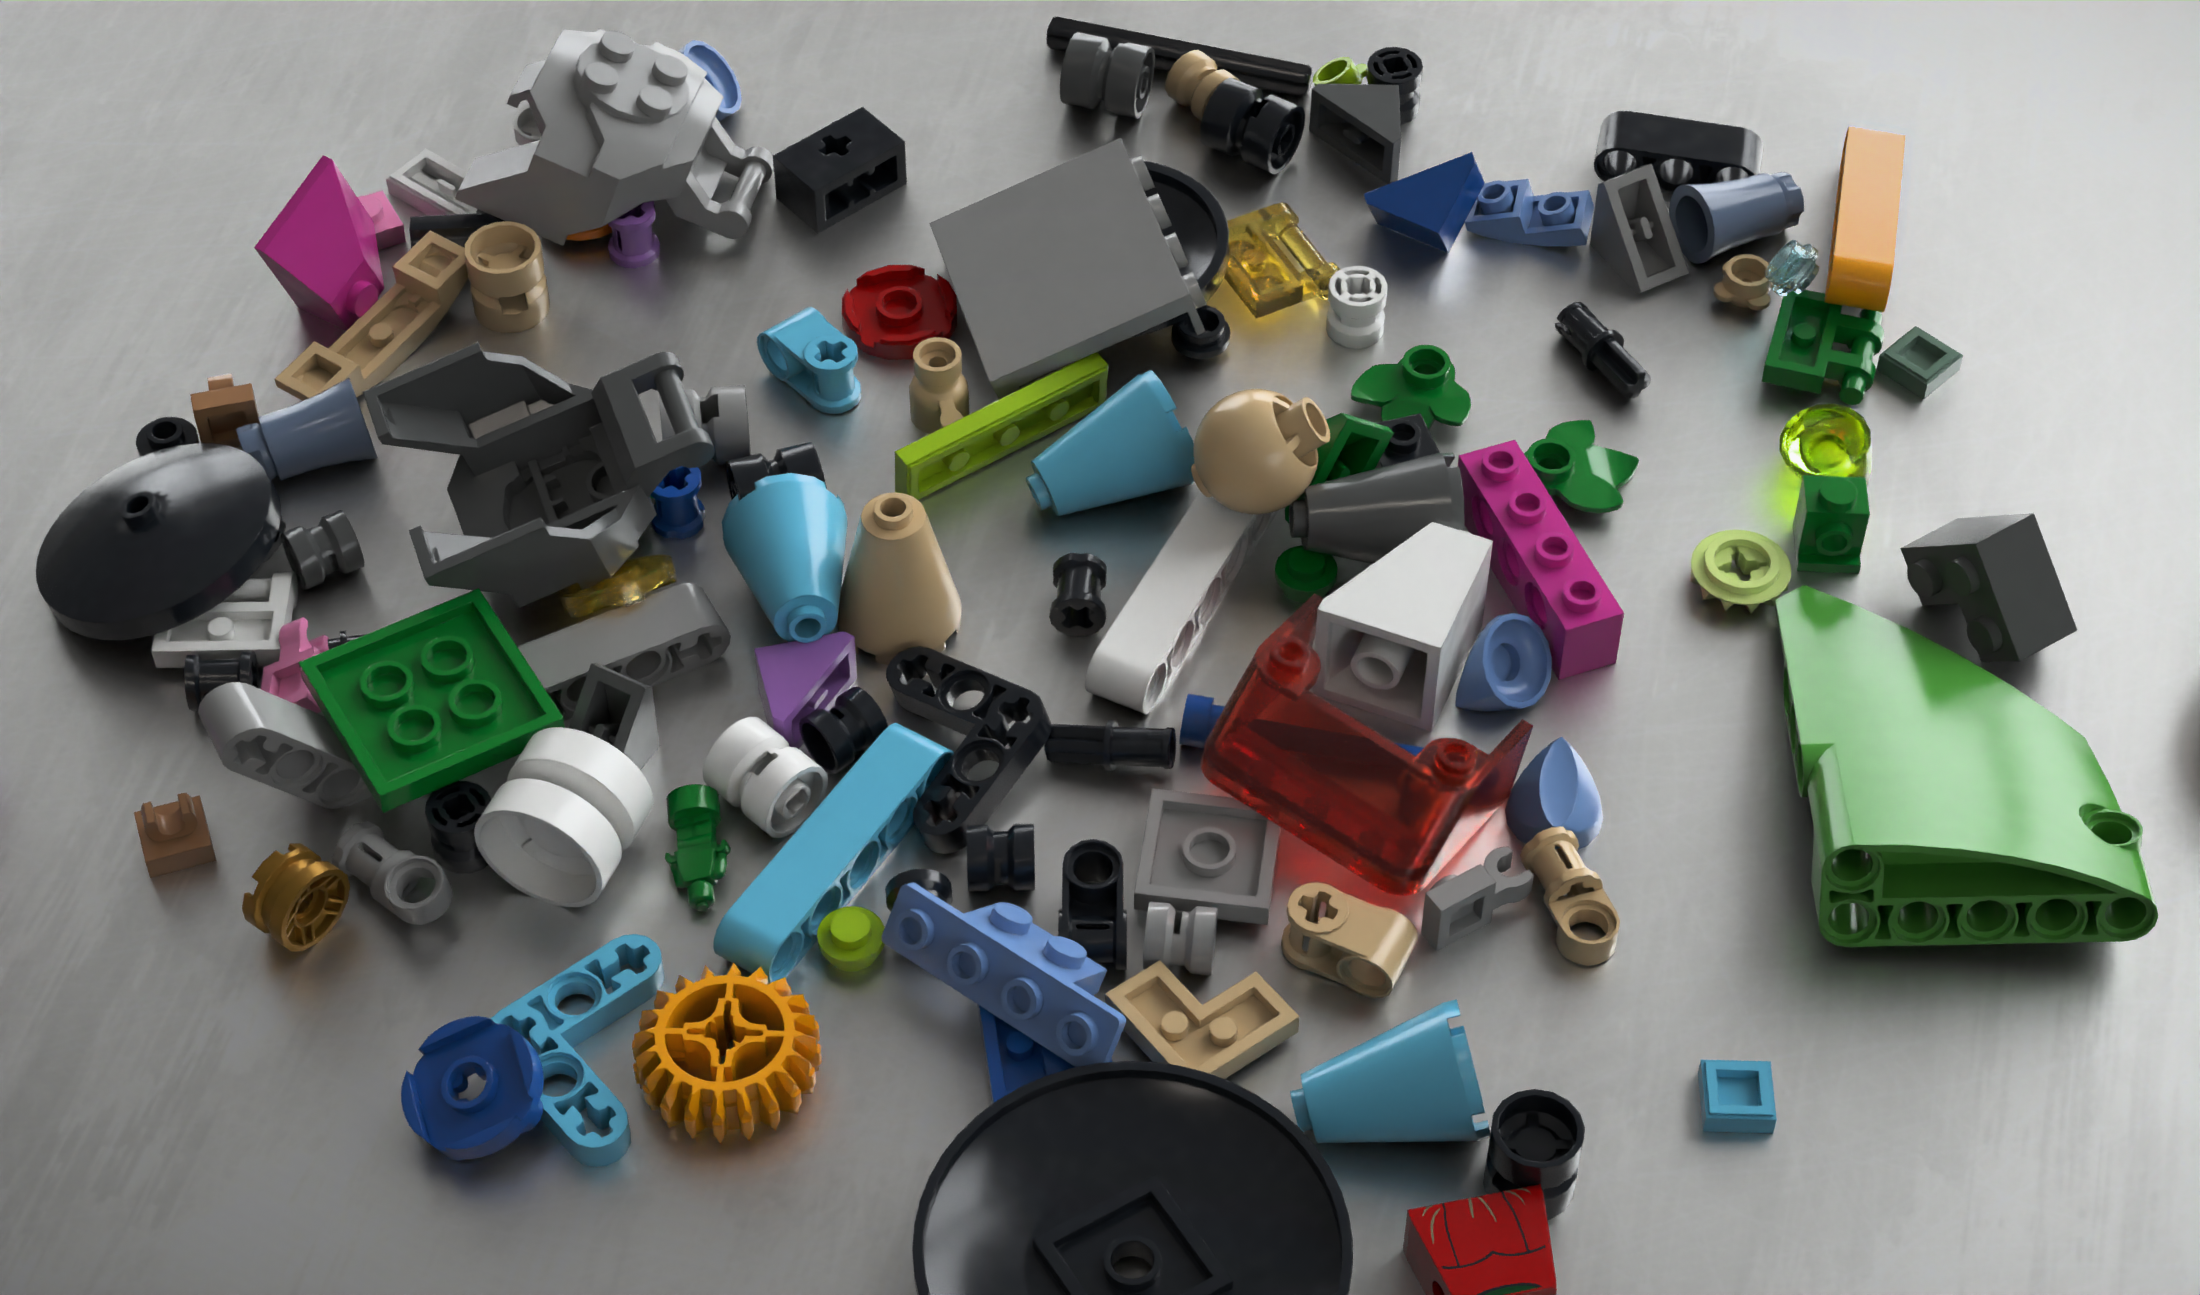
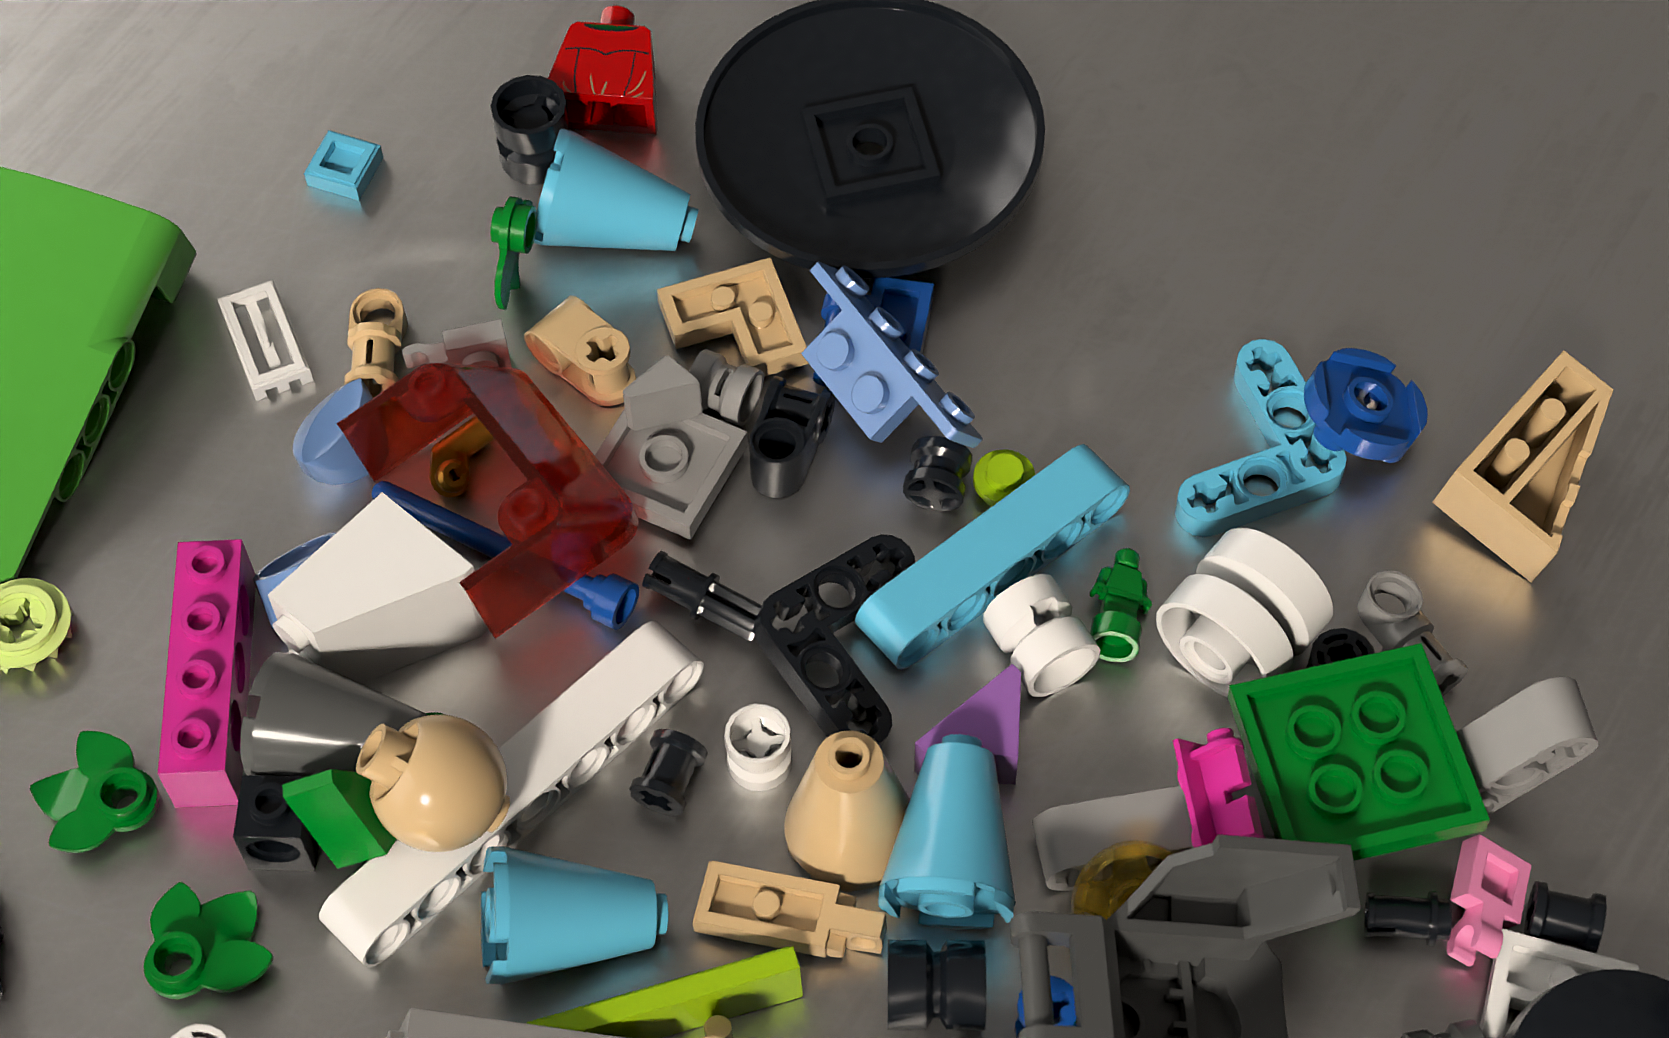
camera: 160 degrees left, 10 degrees up
medium nougat tile [134,793,217,878] -> none
pearl gold wheel [242,843,350,952] -> none
dark grey slope [569,663,660,770] -> none
light orange gear [632,962,822,1144] -> none
black wheel [799,687,888,774] -> none
black wheel [967,824,1035,892] -> none
none -> white tile [217,279,313,401]
none -> green plate [490,196,537,310]
none -> light grey slope [623,355,703,431]
none -> tan hinge [692,860,887,958]
none -> white wheel [724,704,792,792]
none -> dark pink hinge [1173,728,1265,848]
none -> tan wedge [1432,350,1614,583]

